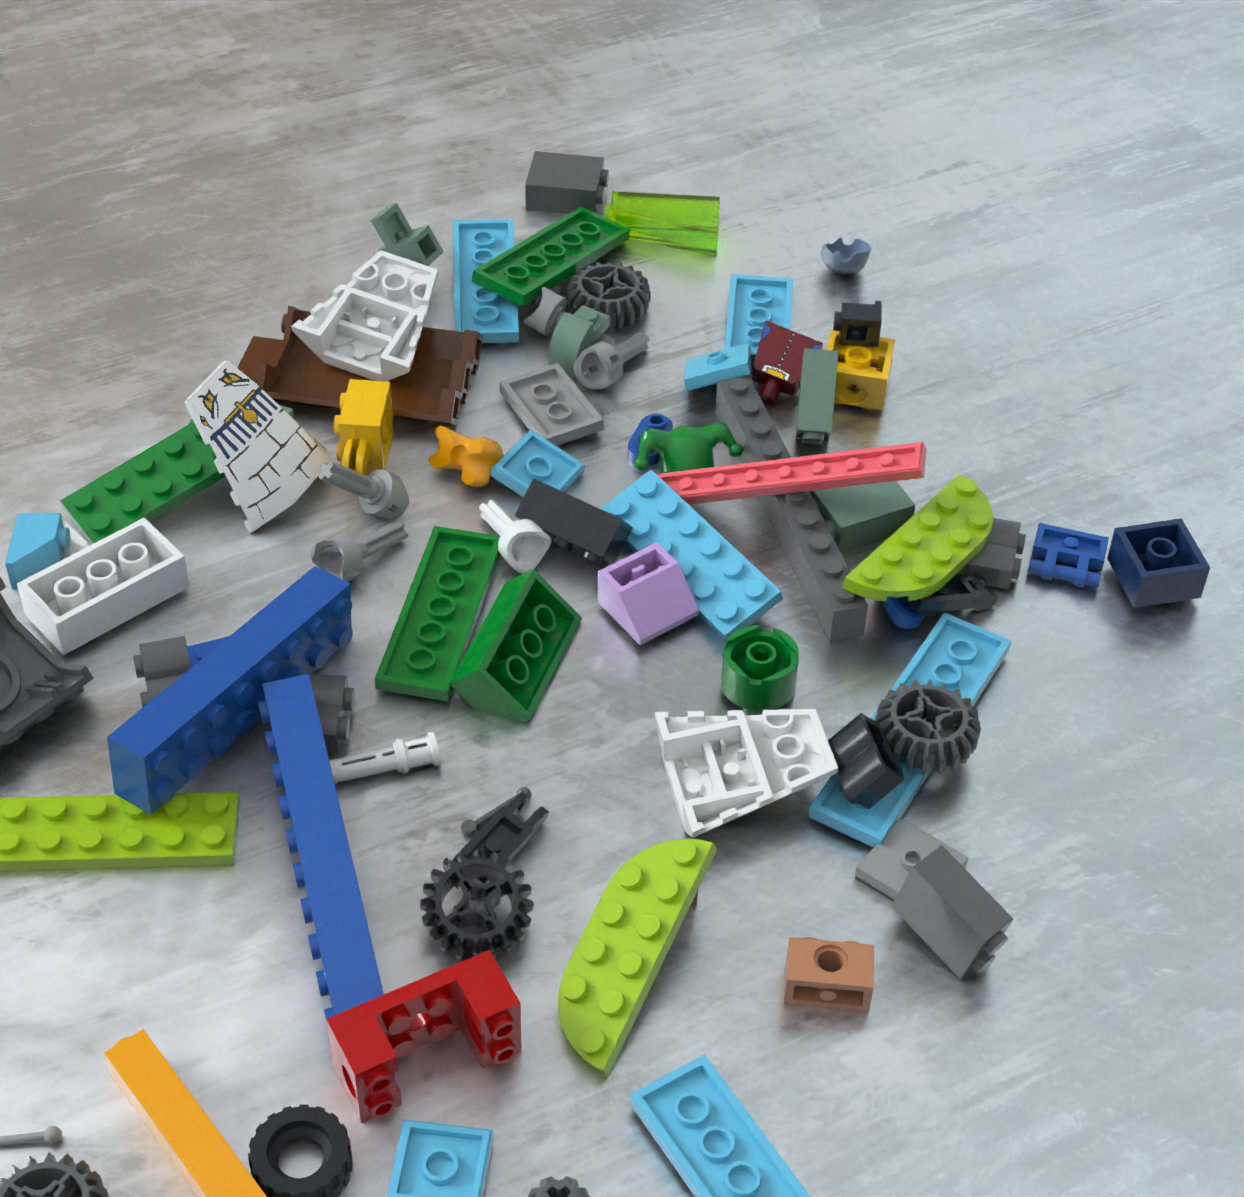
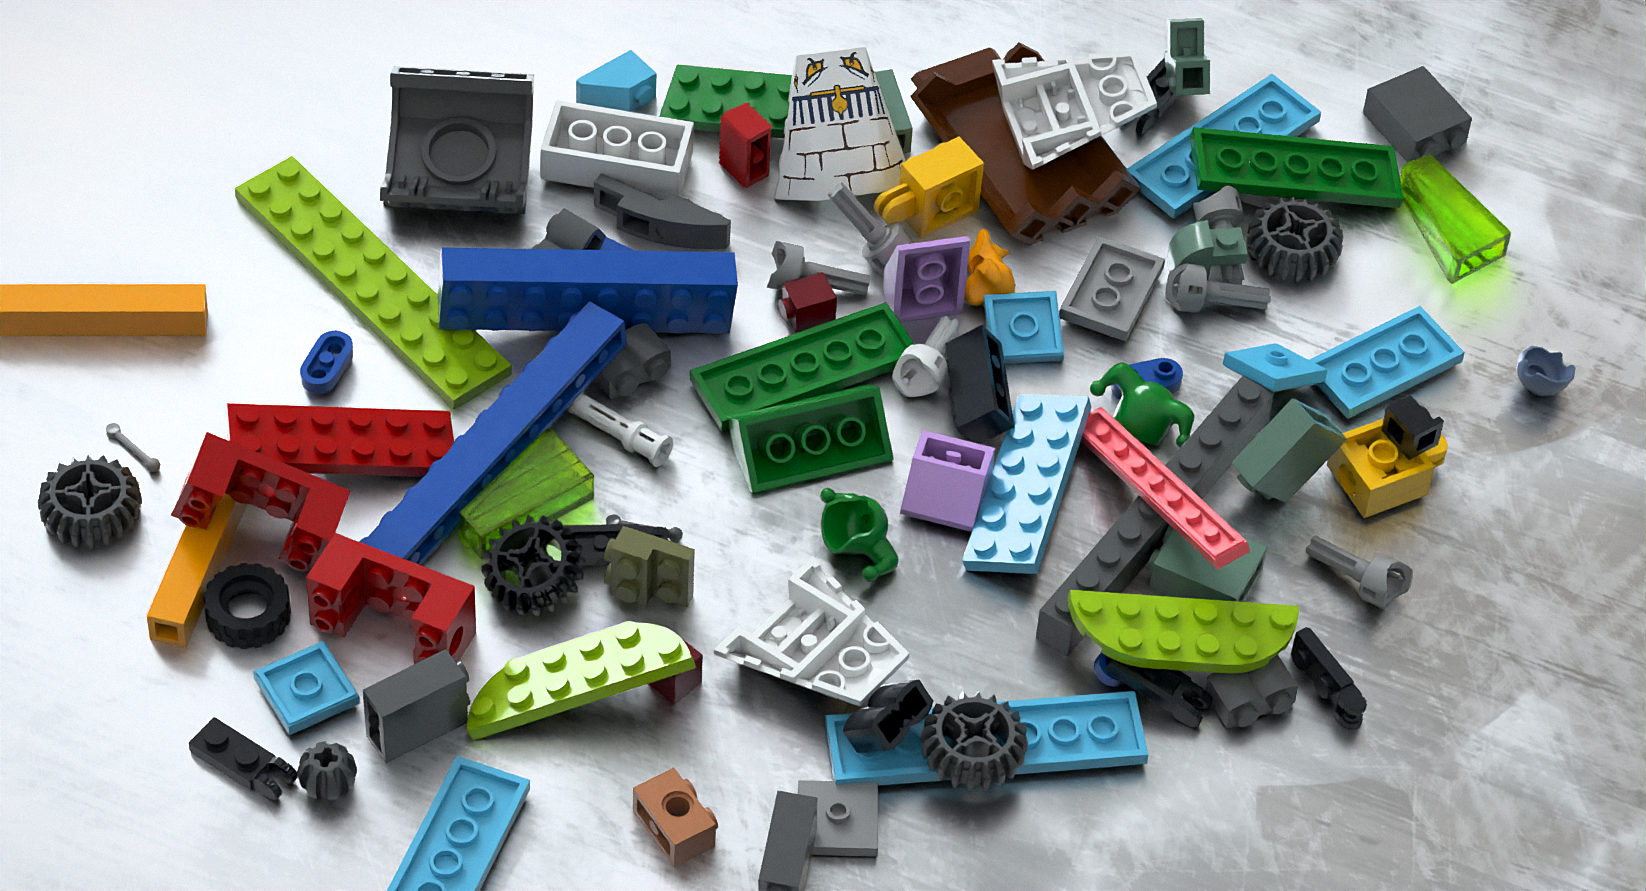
camera: 50 degrees right, 5 degrees up
green brick [721,625,799,715] -> none
dark red torso [752,321,823,405] -> none
blue plate [1027,523,1109,588] -> none
dark blue brick [1107,518,1210,608] -> none
none -> red plate [170,432,351,572]
none -> red plate [225,403,454,477]
none -> blue plate [300,330,354,394]
none -> dark grey brick [363,649,470,763]
none -> clear neon green slope [458,427,594,560]
none -> dark grey slope [594,173,731,249]
none -> olive plate [604,526,695,607]
none -> red brick [718,103,772,188]
none -> dark red brick [778,272,837,333]
none -> green piece [820,488,899,582]
none -> lavender slope [883,236,970,322]
none -> black hinge [1291,627,1367,730]
none -> light grey piece [1306,535,1413,610]

